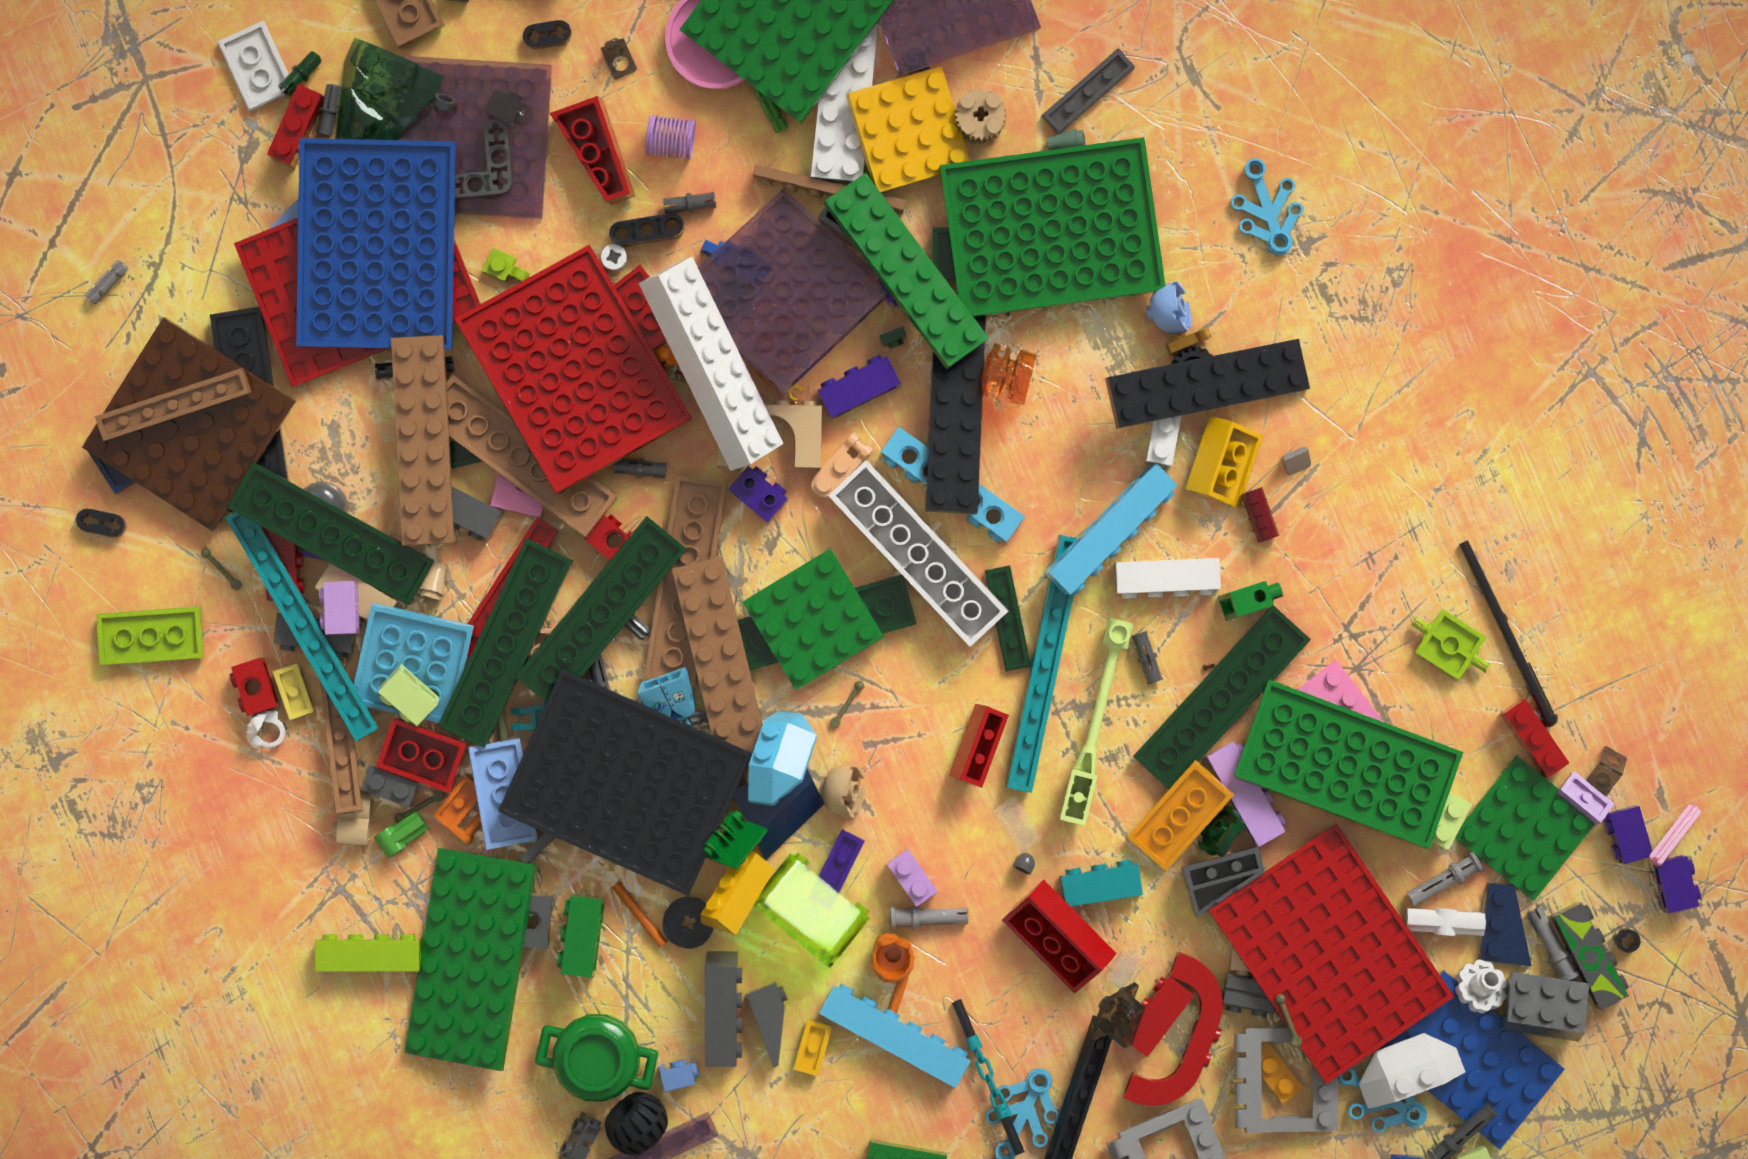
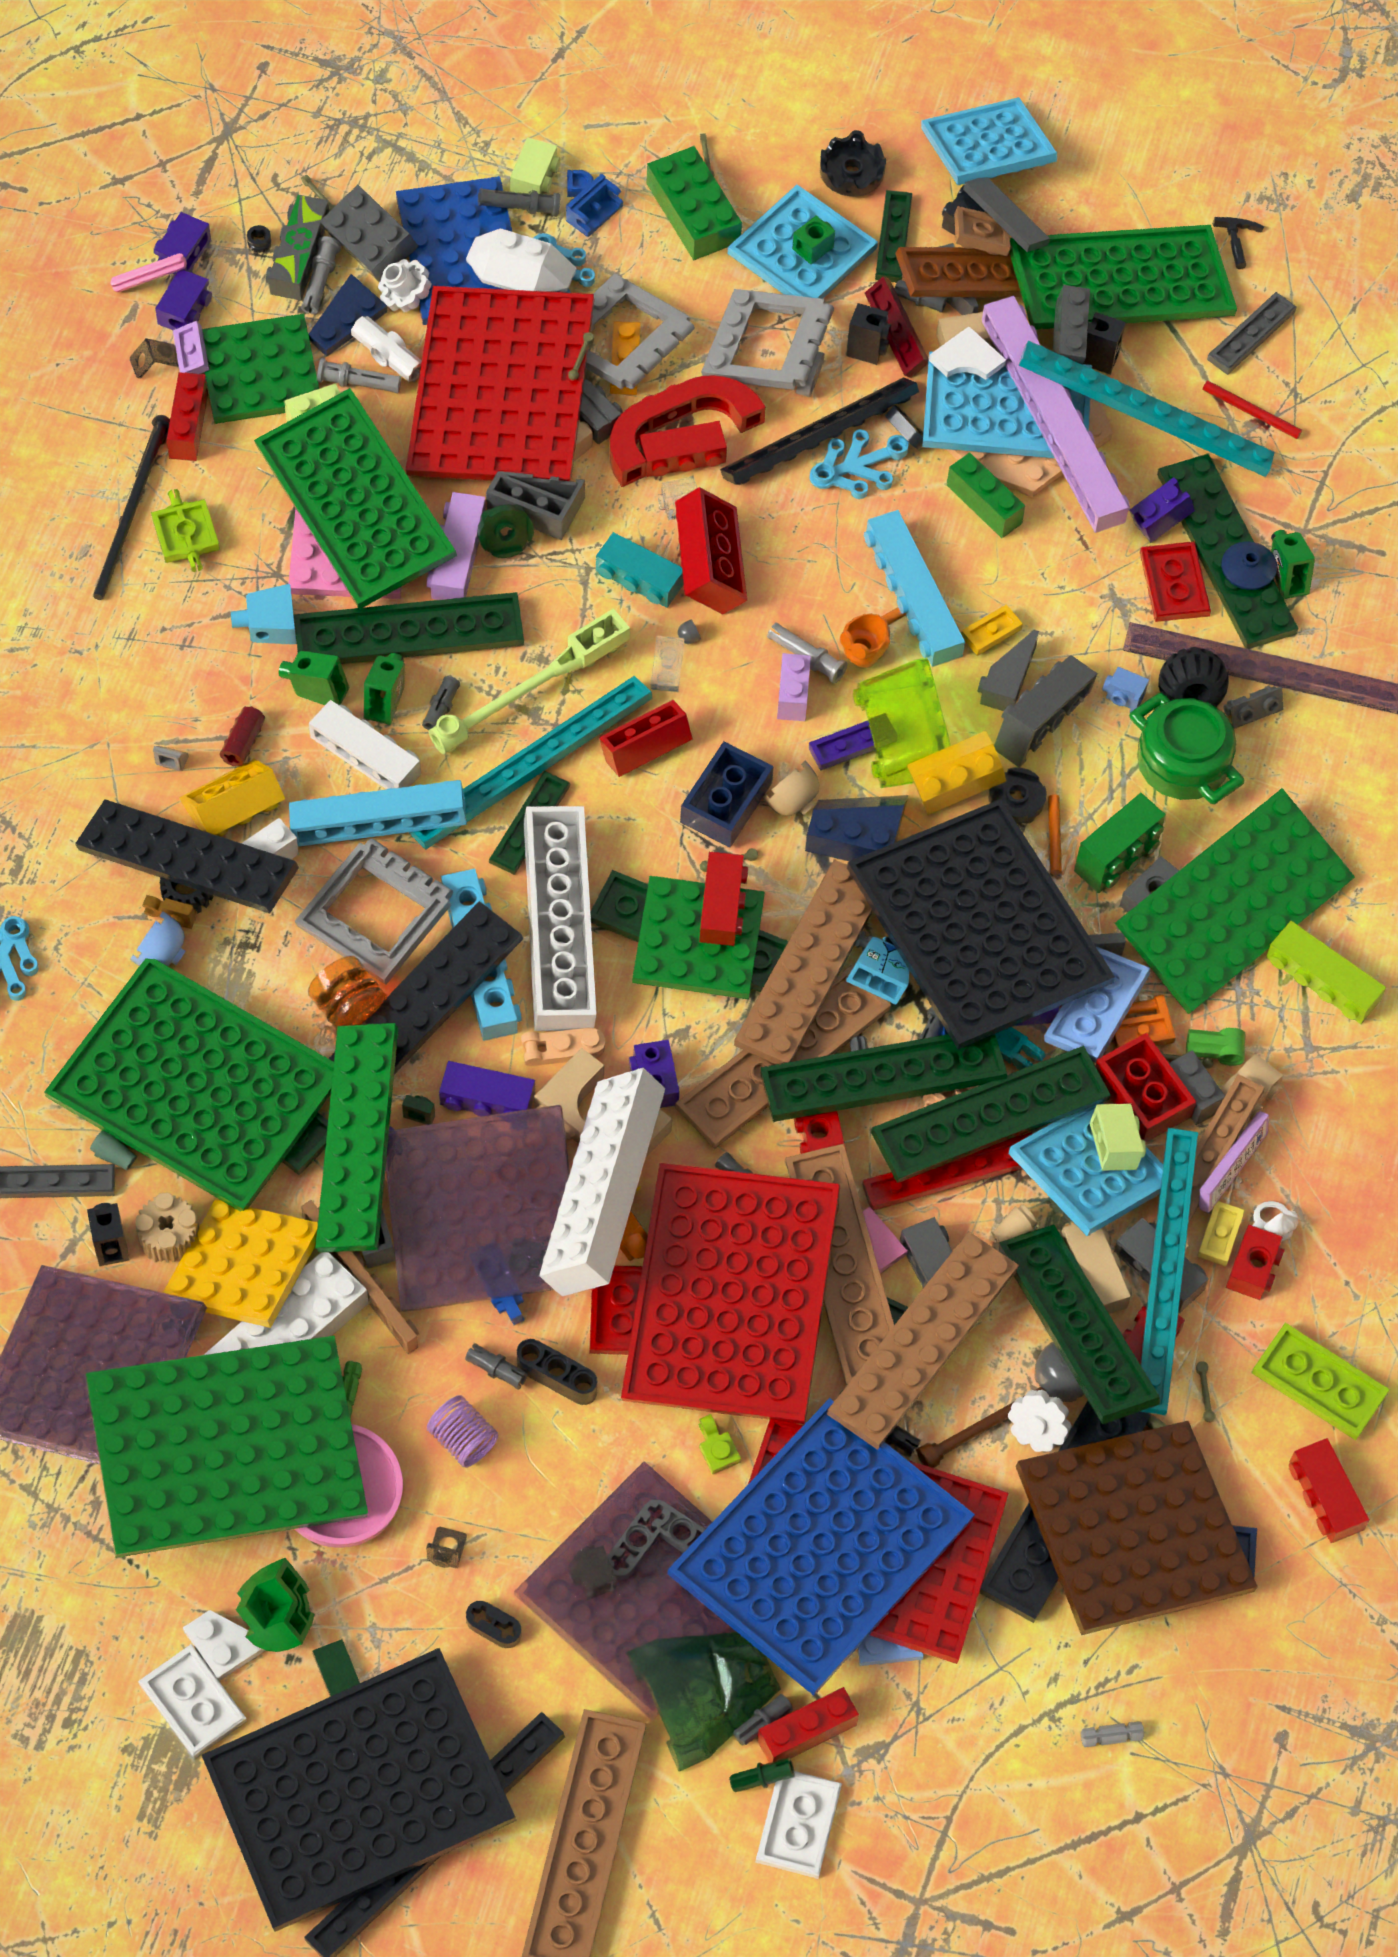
camera: 145 degrees left, 25 degrees down
black beam [76,509,126,537] -> none
medium nougat plate [95,368,252,441] -> none
lavender brick [319,581,360,635] -> none
dark grey hinge [433,93,455,115] -> none
red wedge [549,96,636,205] -> none
white wheel [601,244,628,272] -> none
green hinge [703,810,768,870] -> none
medium azure wedge [748,711,817,806] -> none
piece [952,999,1025,1156] -> none
clear smoke bracket [1090,982,1145,1049] -> none
light orange plate [1127,760,1234,871] -> none
none -> black brick [87,1203,129,1267]
none -> medium azure torso [231,584,296,644]
none -> light grey hinge [295,838,453,985]
none -> olive hinge [301,175,336,212]
none -> green torso [364,653,405,725]
none -> dark blue brick [680,741,774,848]
none -> red brick [699,851,748,946]
none -> reddish brown piece [916,1387,1046,1468]
none -> white plant [1008,1390,1072,1452]
none -> lavender tile [1199,1111,1269,1213]
none -> red brick [1289,1438,1370,1543]

